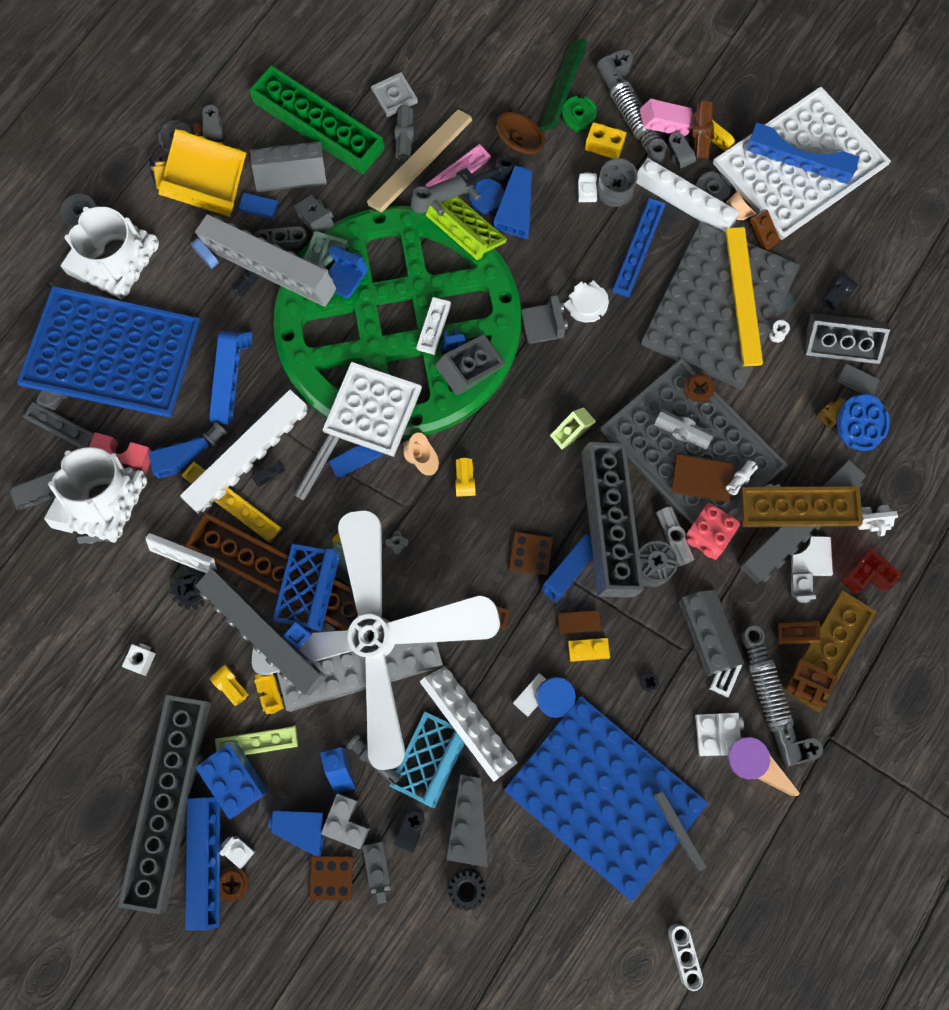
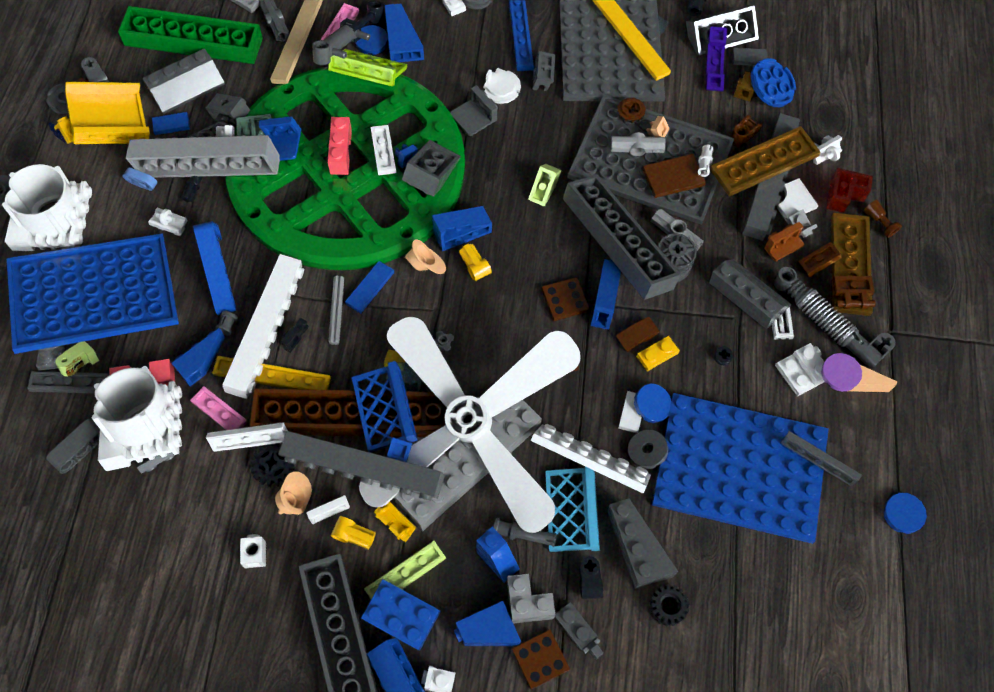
camera: 30 degrees left, 10 degrees down
white plate [323,362,422,457] -> none
white beam [668,924,703,991] -> none
coral bracket [685,503,740,560] -> none
white bush [769,320,790,343] -> none
none -> yellowish green leg [55,341,99,377]
none -> white hips [148,208,188,236]
none -> bright pink tile [190,386,248,430]
none -> white bracket [216,125,235,137]
none -> light nougat piece [275,472,312,515]
none -> white tile [306,495,350,524]
none -> coral arch [328,117,352,175]
none -> blue wedge [432,206,492,251]
none -> dark grey hinge [532,51,555,91]
none -> dark grey tile [628,430,668,469]
none -> light nougat tile [646,116,669,138]
none -> dark purple slope [706,26,727,92]
none -> reddish brown piece [731,114,762,147]
none -> dark orange bracket [764,222,804,262]
none -> reddish brown piece [863,200,902,238]
none -> blue tile [884,493,927,534]

